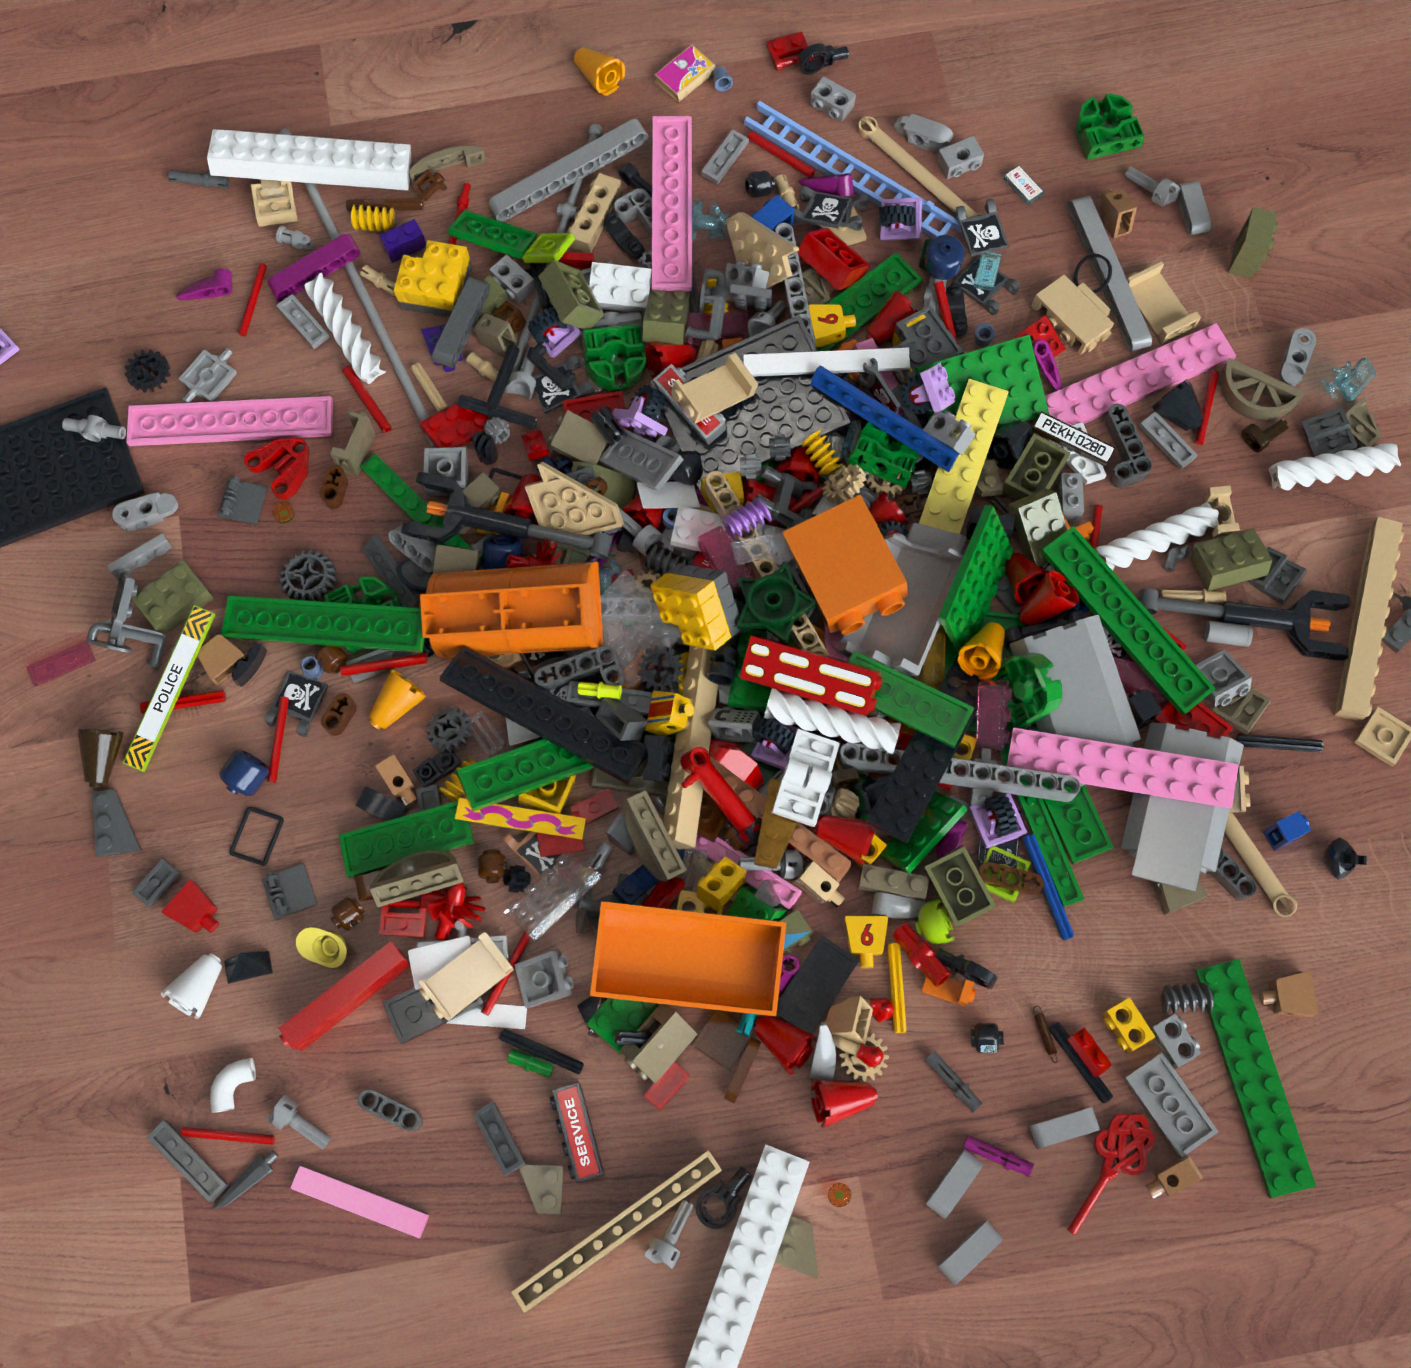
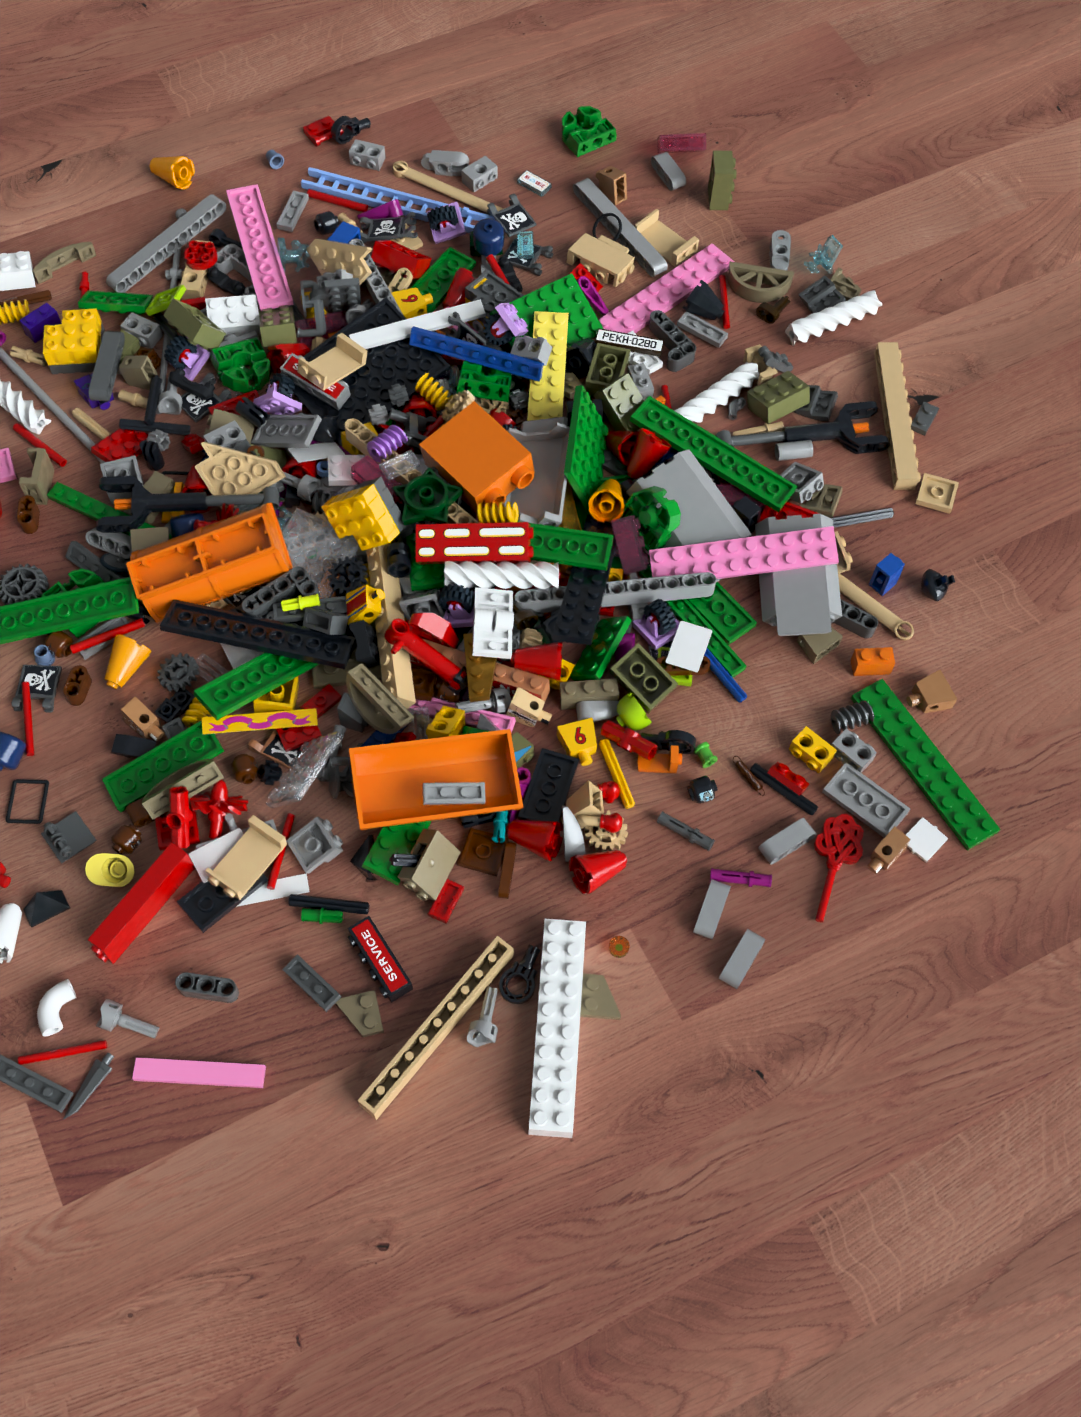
camera: 20 degrees left, 10 degrees down
reddish brown bracket [412,169,447,201] -> none
piece [655,45,716,103] -> none
sand blue piece [975,323,995,348] -> none
light grey piece [1125,166,1180,207] -> none
none -> red piece [166,786,193,849]
none -> red tile [184,240,218,270]
none -> light grey brick [203,420,246,448]
none -> tan beam [388,268,413,292]
none -> light grey tile [422,782,486,805]
none -> yellow piece [477,501,519,523]
none -> clear pink brick [657,133,706,153]
none -> white sticker [666,621,712,672]
none -> bright green bush [694,742,718,768]
none -> dark grey plate [758,346,793,372]
none -> orange brick [851,647,895,676]
none -> white piece [906,817,948,862]

